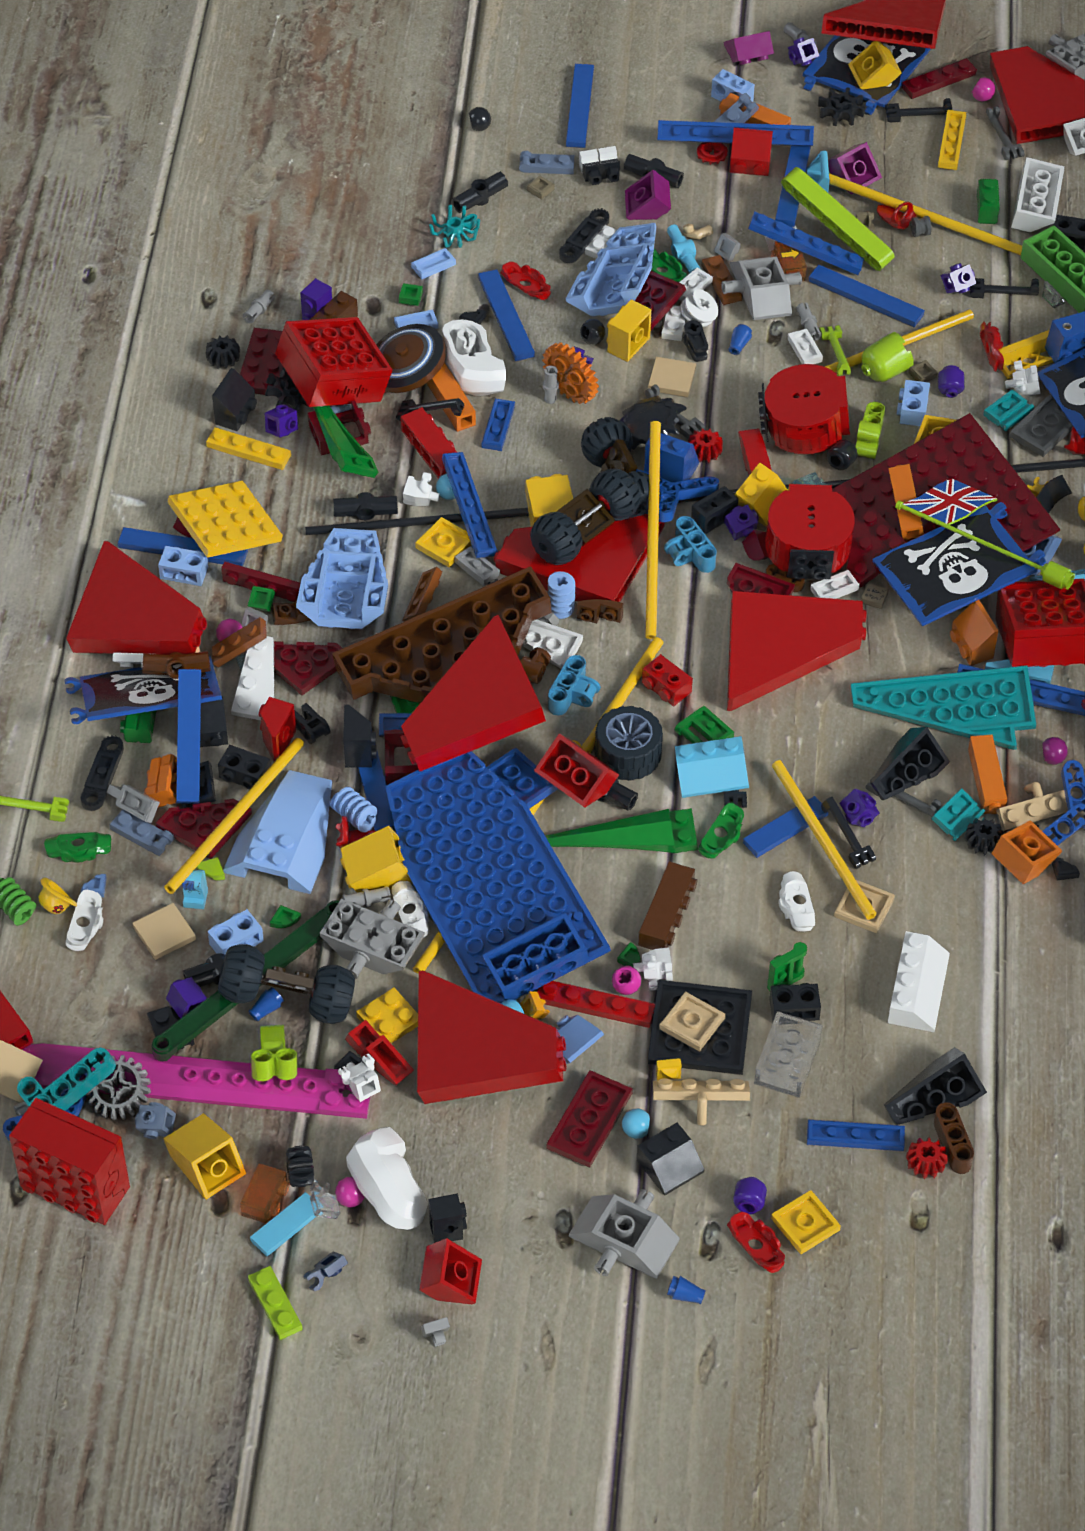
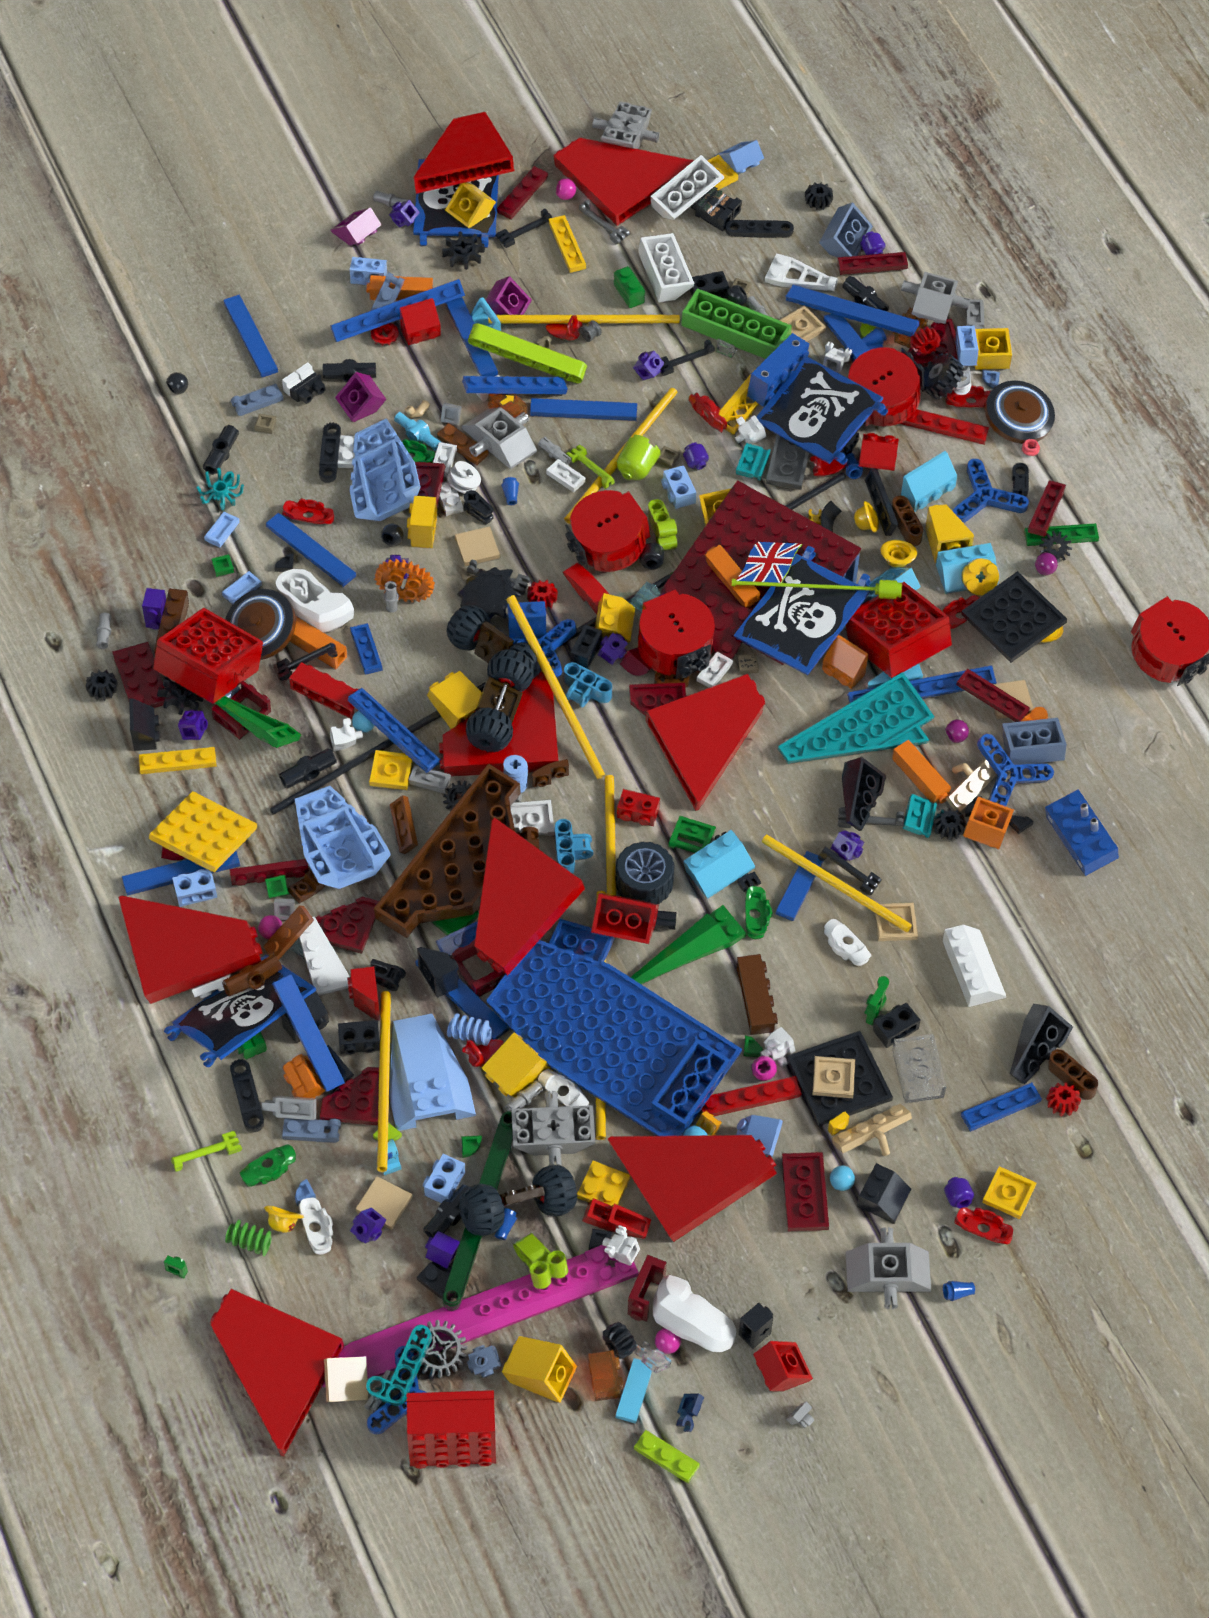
camera: 30 degrees left, 5 degrees up
none -> dark purple brick [350,1207,387,1243]
none -> dark red window [627,1255,667,1322]

